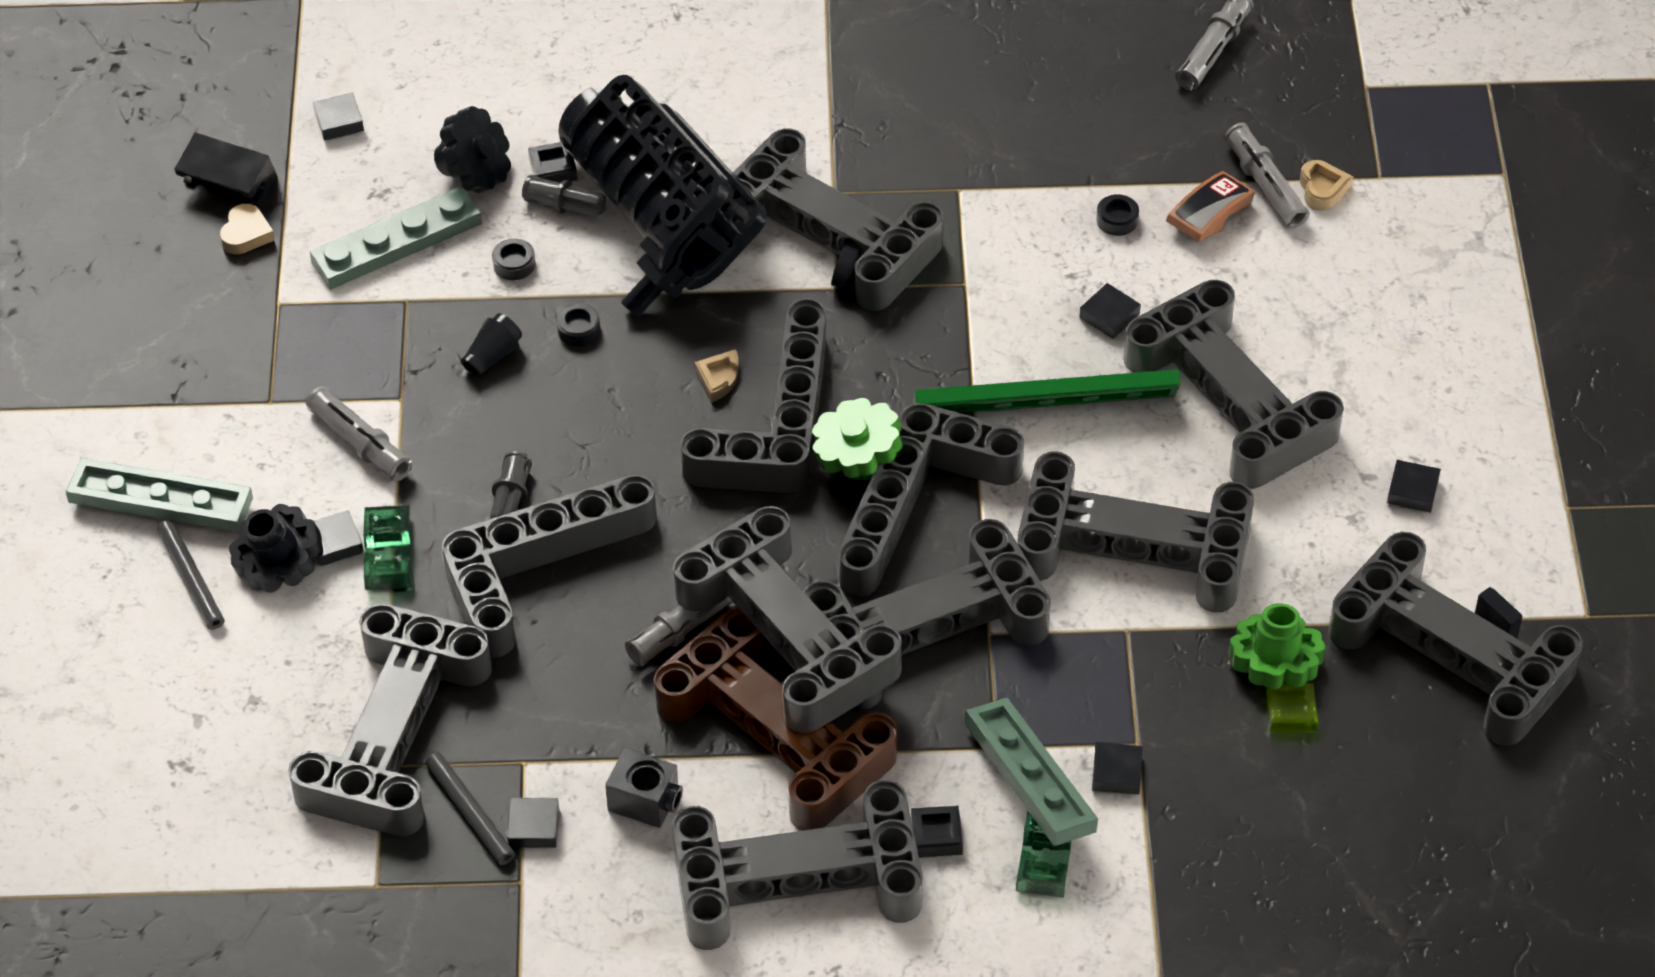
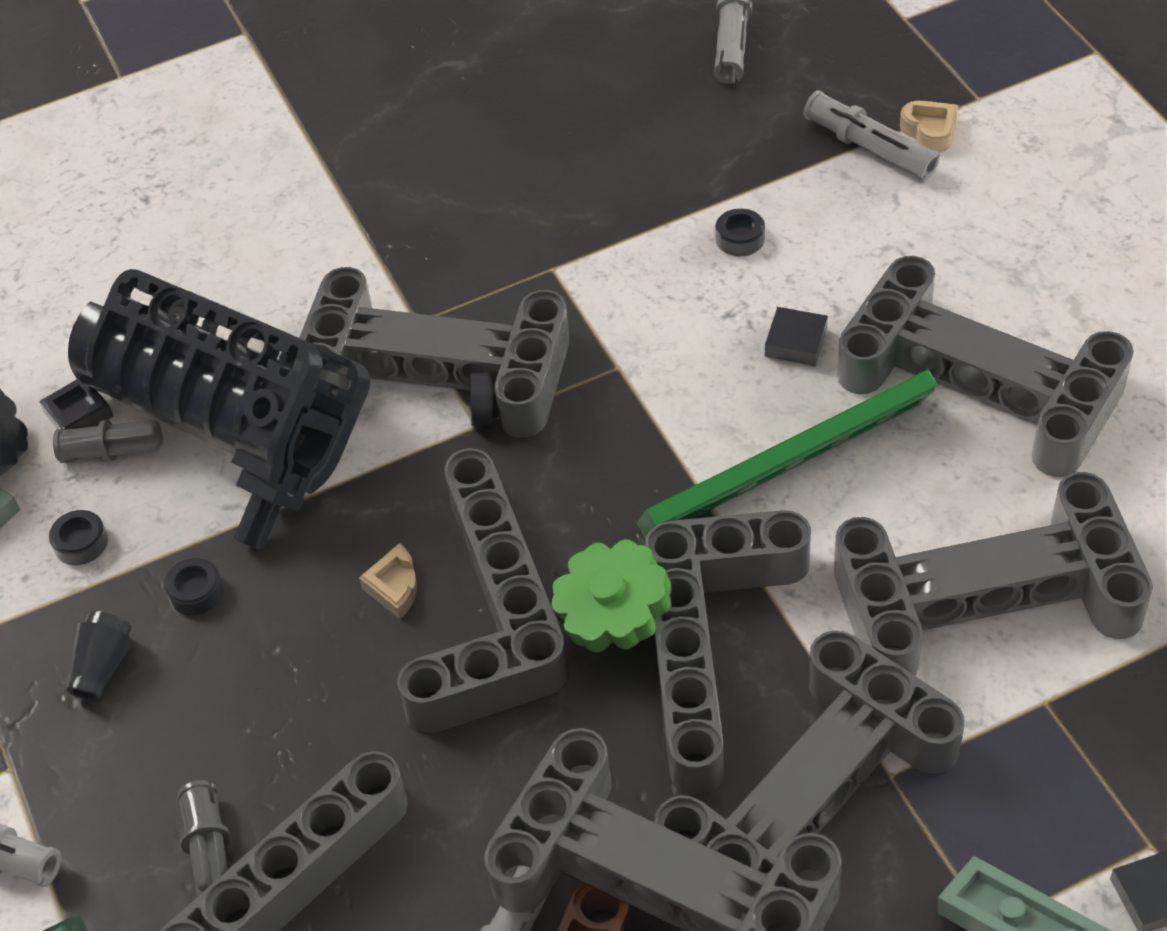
camera: 20 degrees left, 0 degrees up
slope [1166,171,1256,242] -> none

